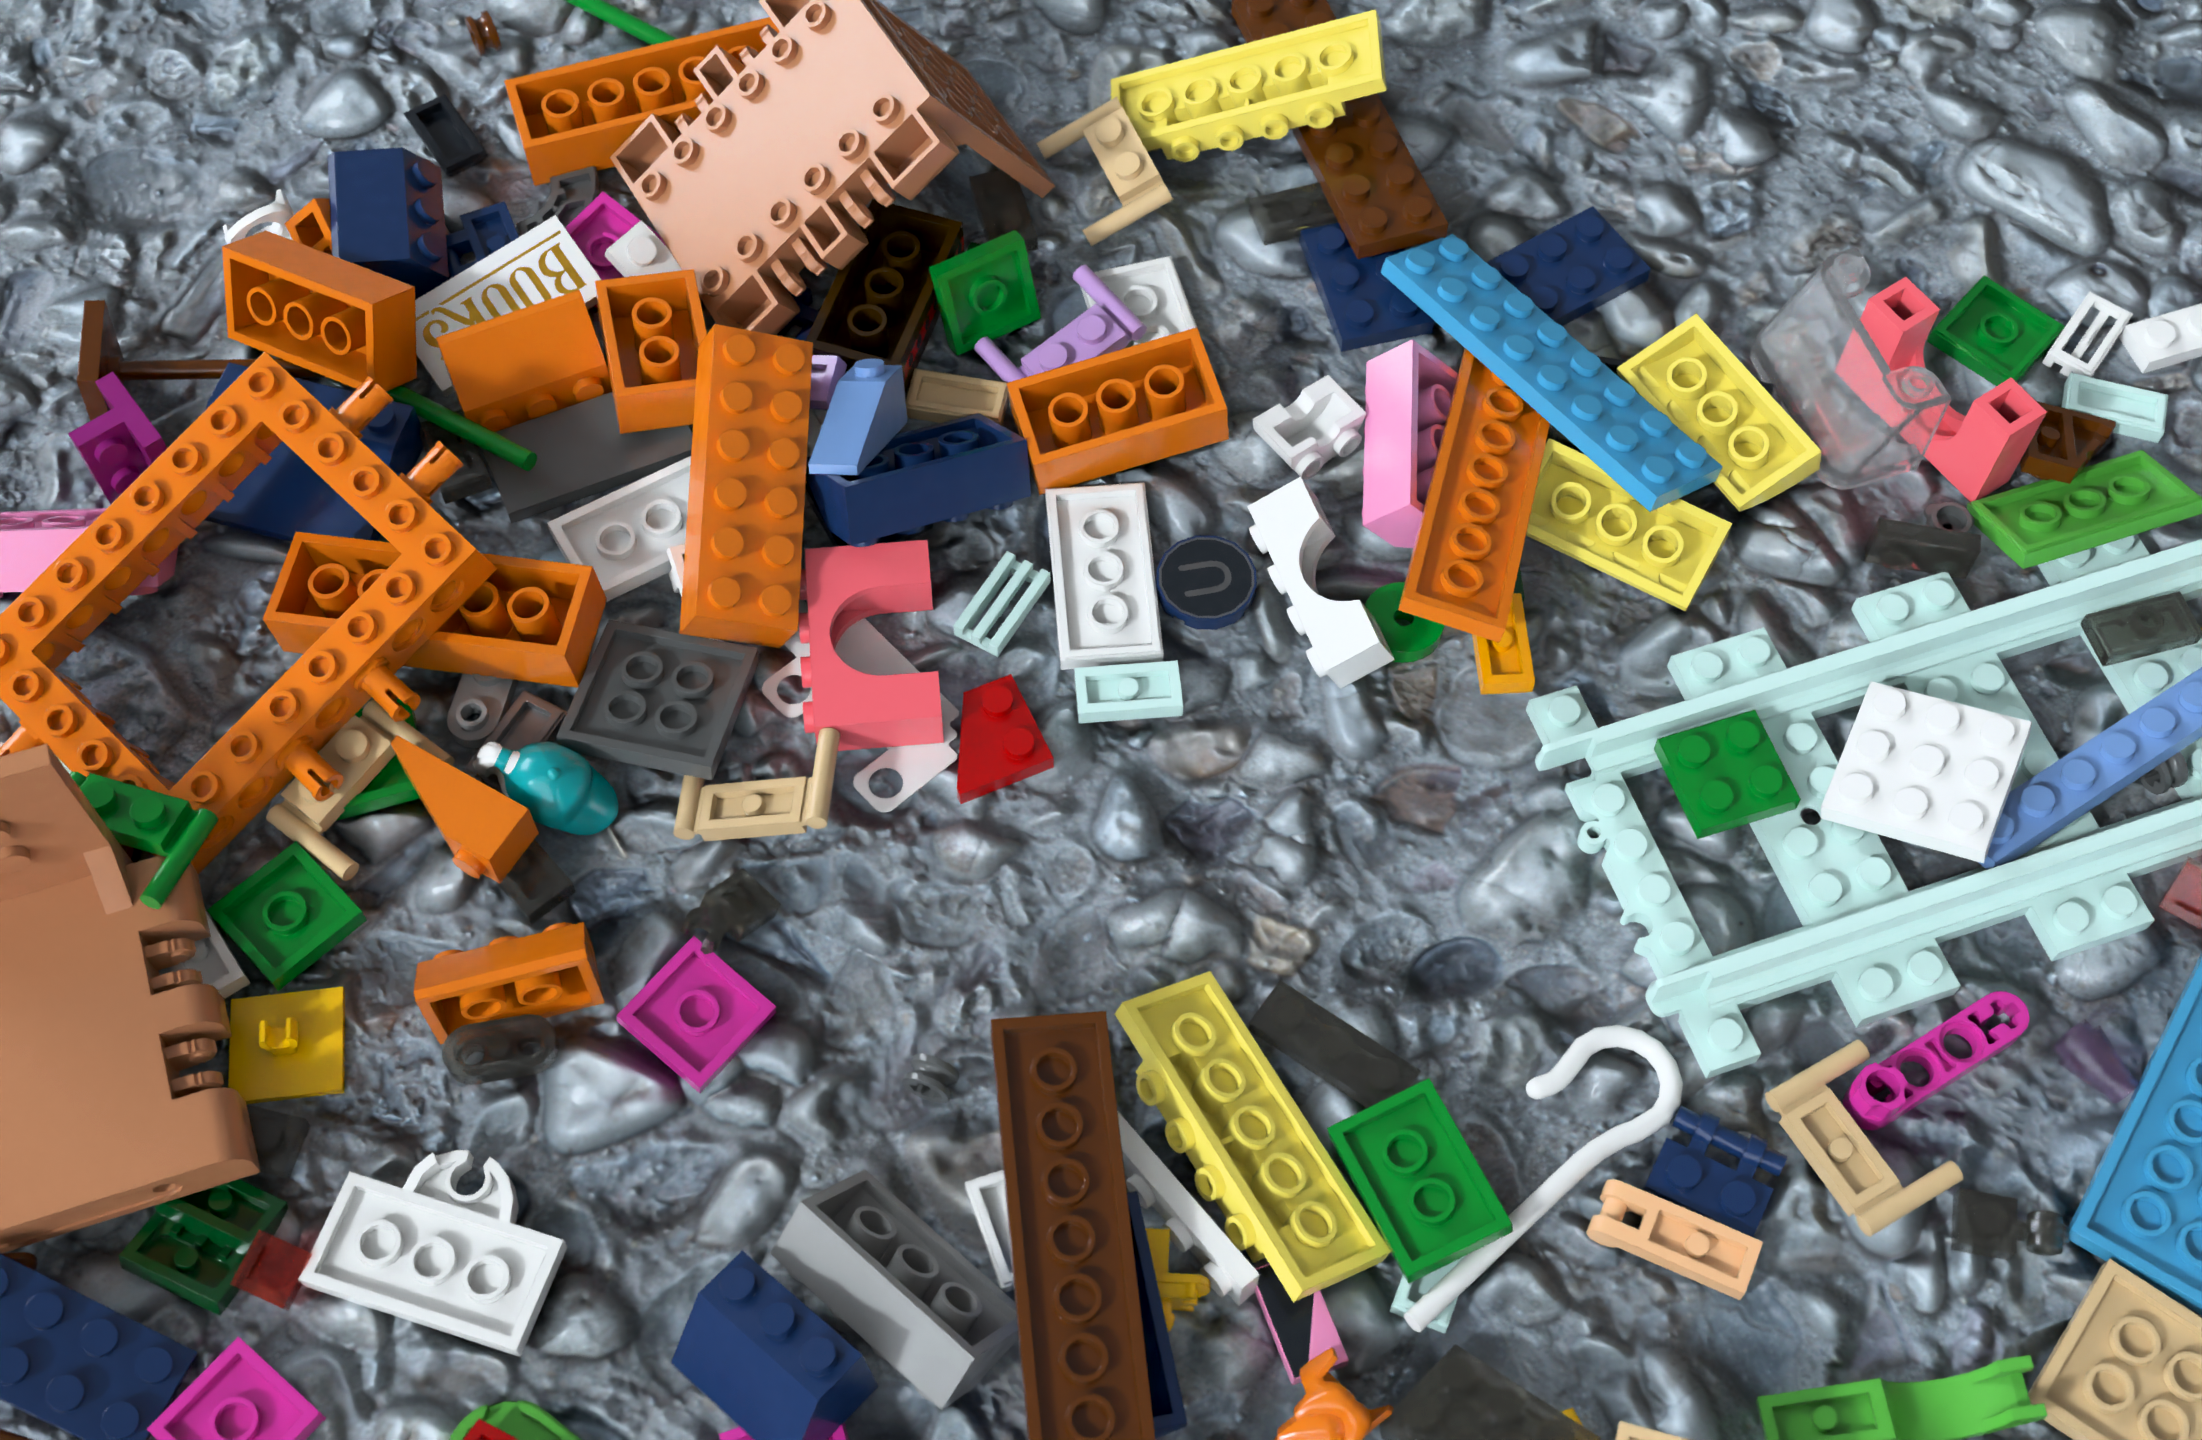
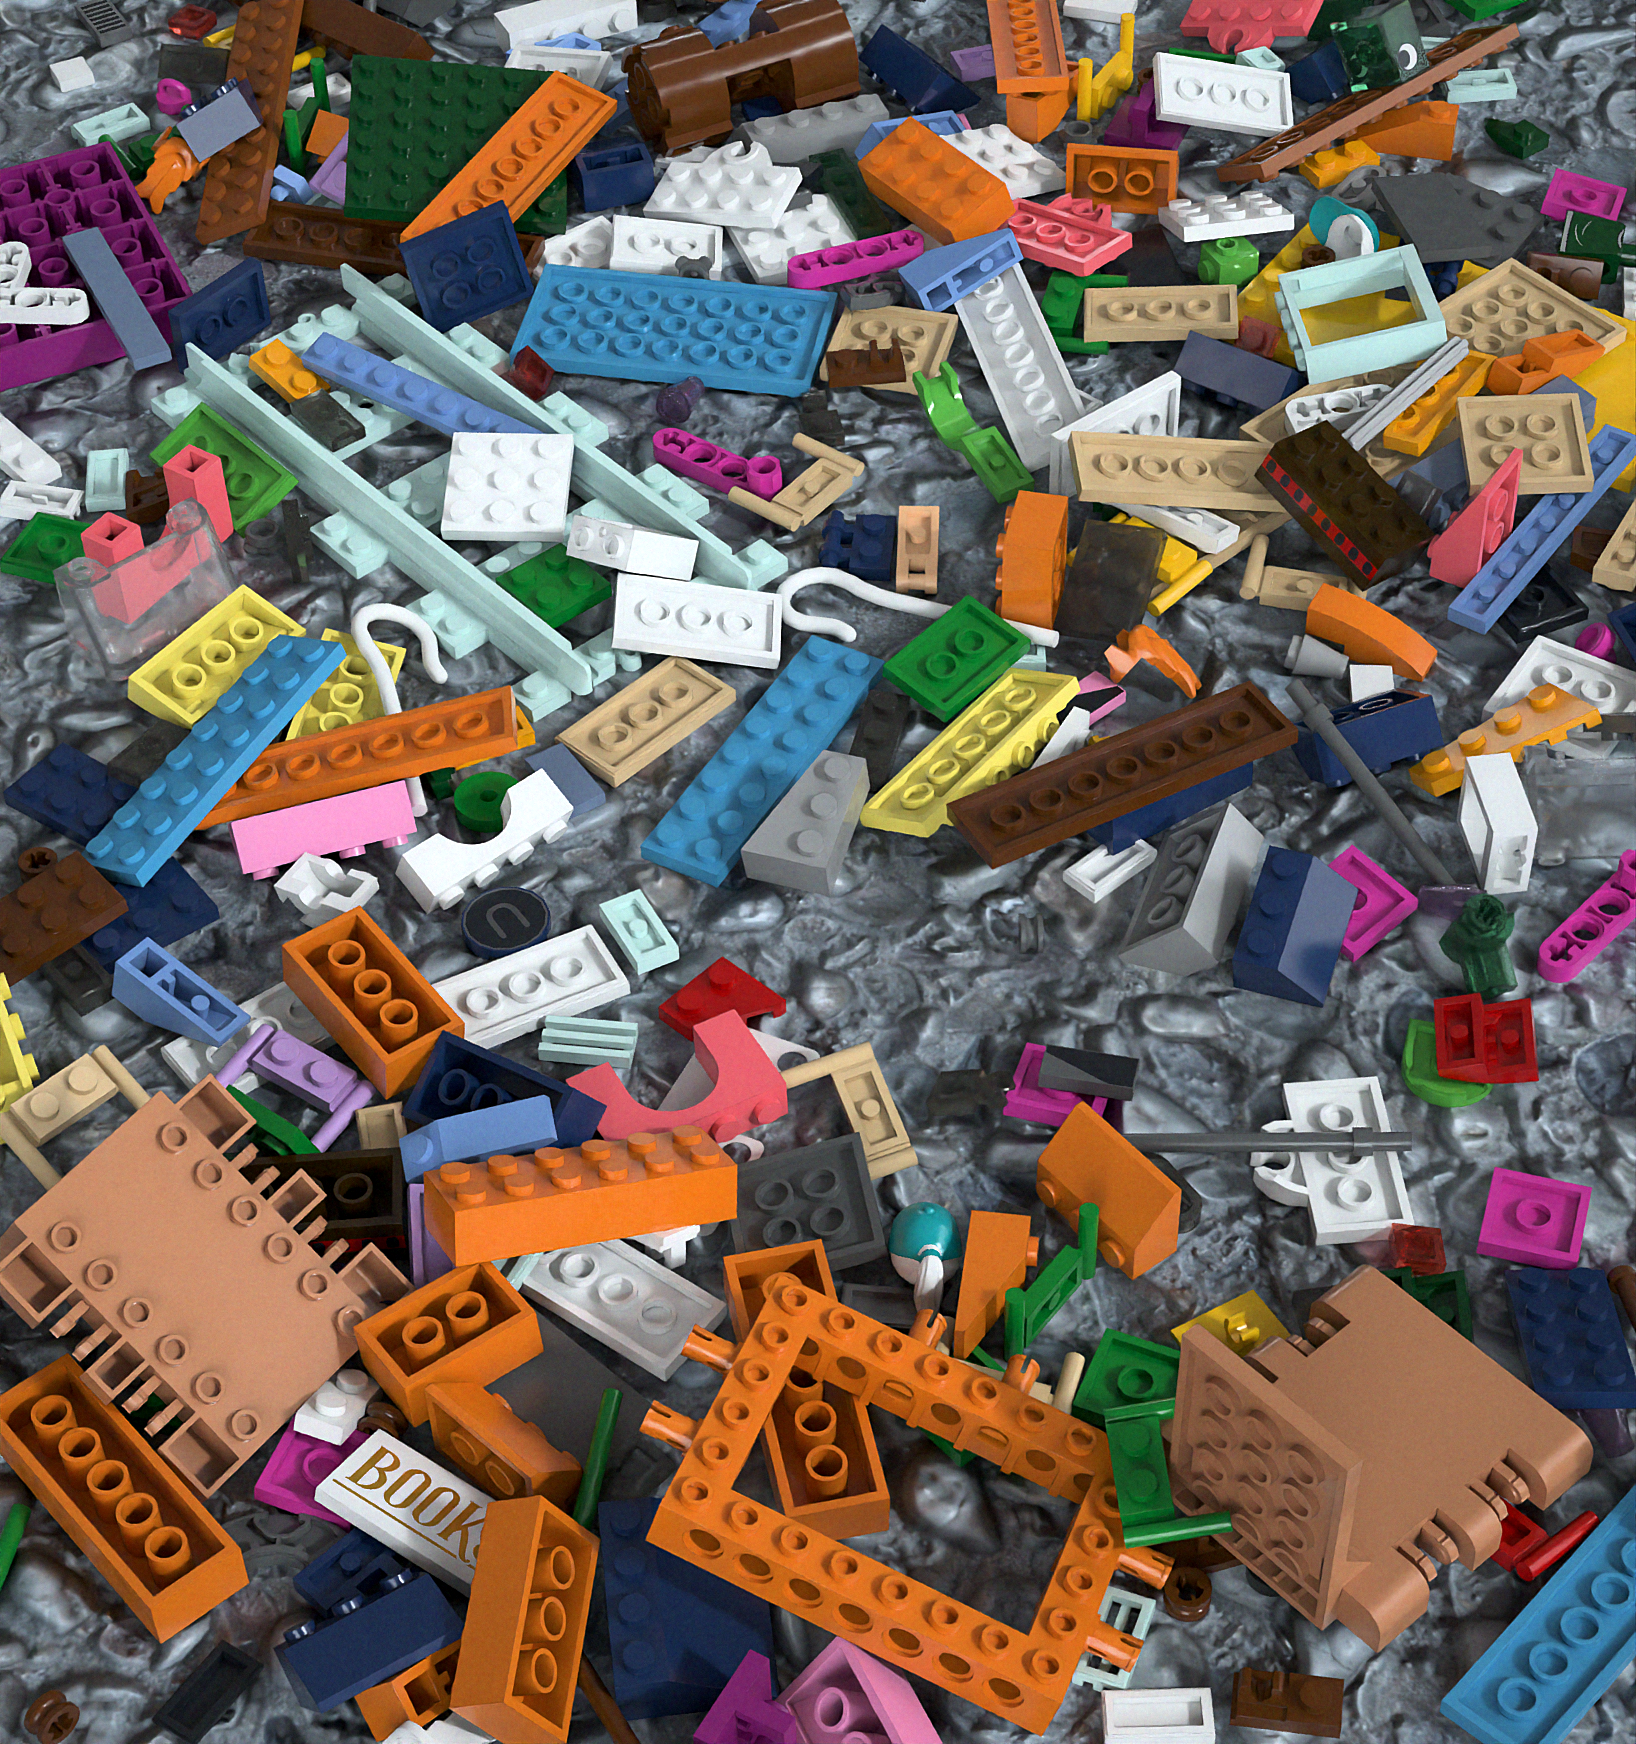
camera: 110 degrees left, 15 degrees down
none -> reddish brown bush [18,847,58,884]
none -> clear smoke plate [107,719,191,789]
none -> medium blue slope [112,937,251,1048]
none -> white piece [351,603,448,817]
none -> sand blue tile [525,742,606,820]
none -> tan tile [555,656,736,788]
none -> white window [566,514,699,581]
none -> white plate [611,572,782,670]
none -> dark azure plate [640,635,886,888]
none -> light grey wedge [741,750,870,897]
none -> reddish brown plate [825,338,906,388]
none -> orange brick [995,490,1068,630]
none -> green plate [1003,1203,1099,1363]
none -> tile [1038,1044,1140,1101]
none -> dark grey bar [1121,1127,1412,1156]

